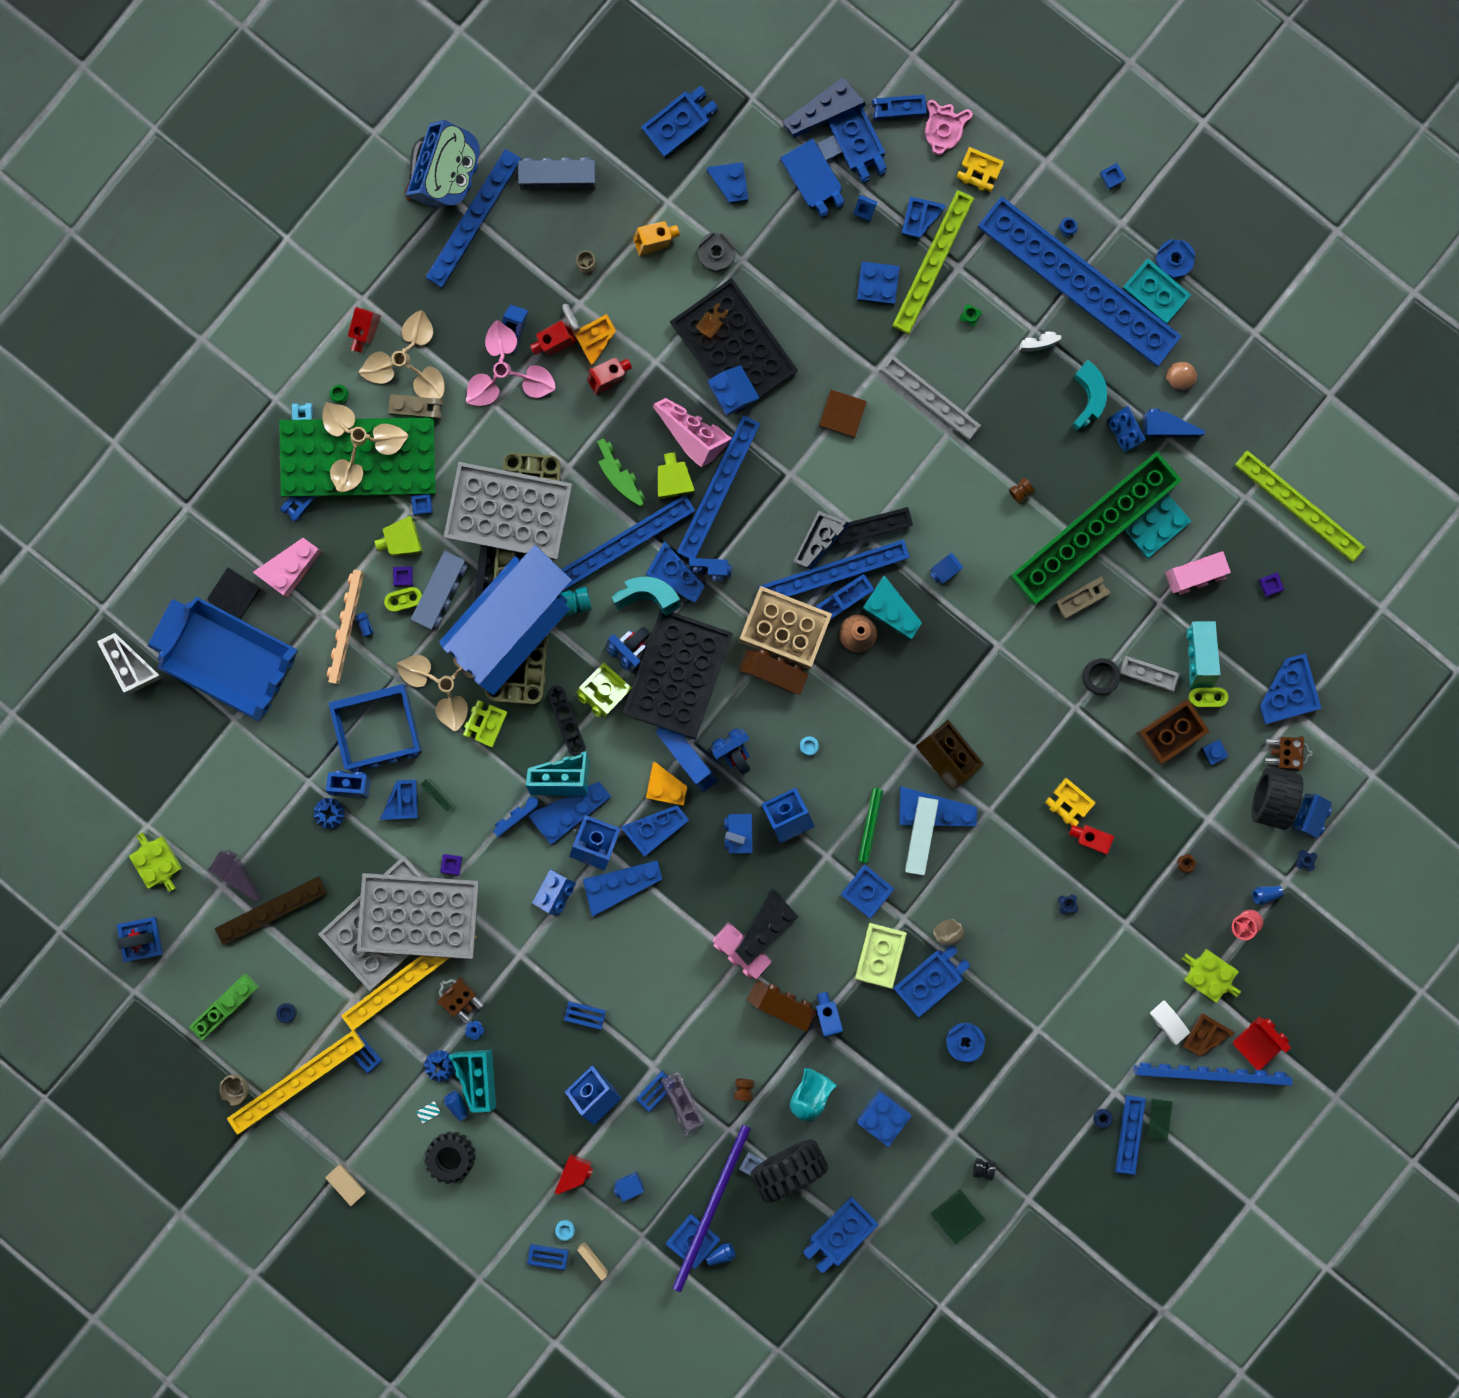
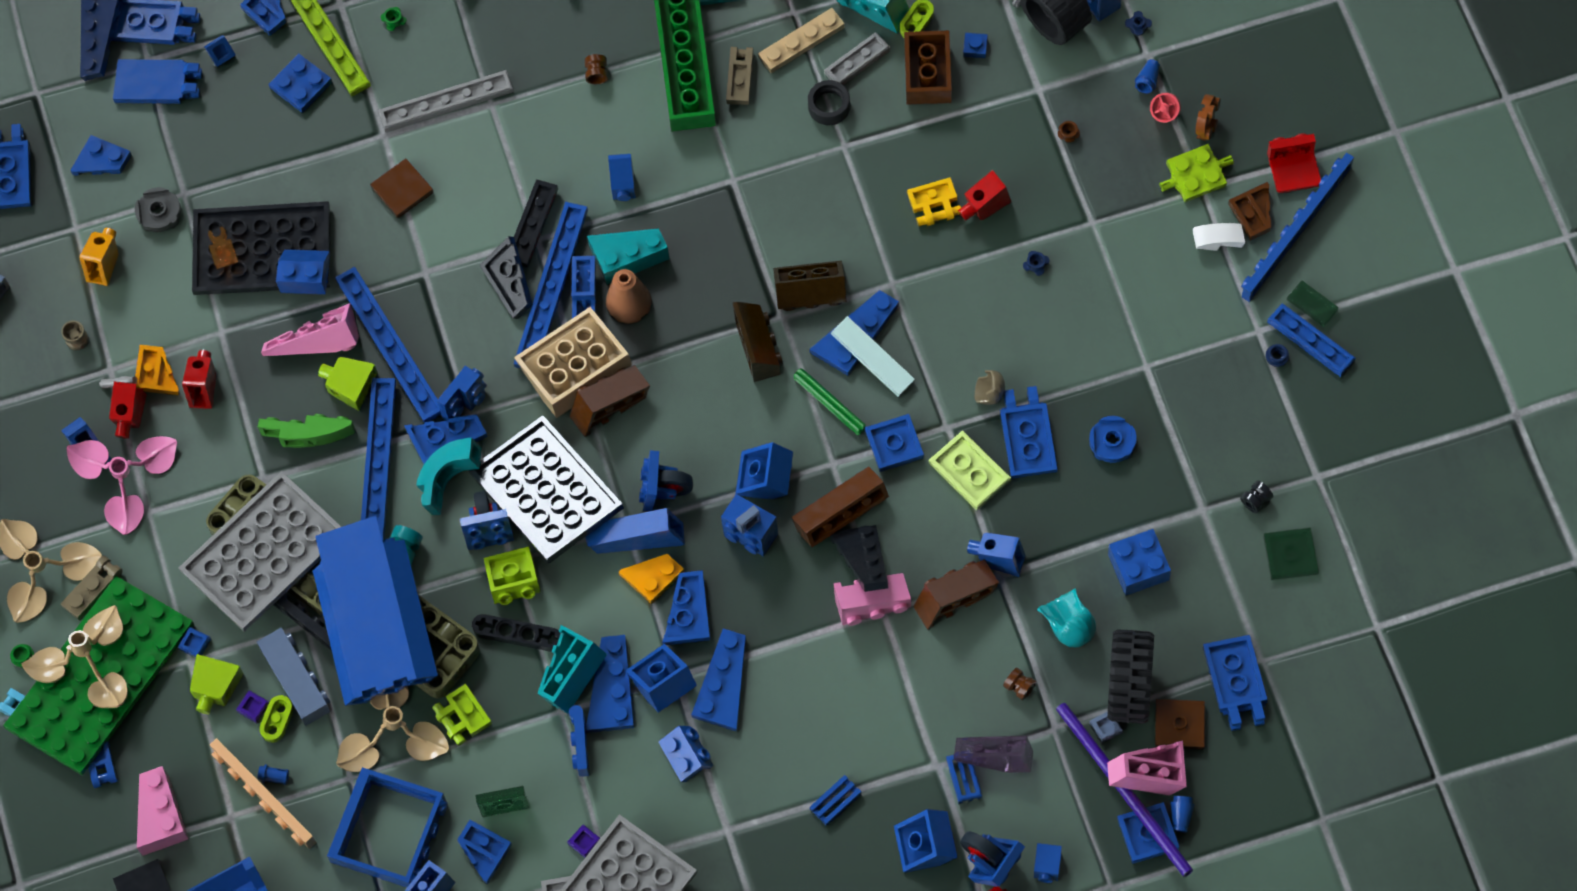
camera: 50 degrees left, 20 degrees down
medium azure tile [800,737,819,756] -> none
sand blue tile [817,135,842,161] -> none
none -> dark brown slope [733,302,783,382]
none -> tan plate [758,8,845,73]
none -> reddish brown brick [791,466,889,548]
none -> blue plate [960,831,1025,887]
none -> bright pink wedge [1107,741,1187,796]
none -> reddish brown plate [1155,699,1205,750]
none -> dark orange plate [1196,94,1221,141]

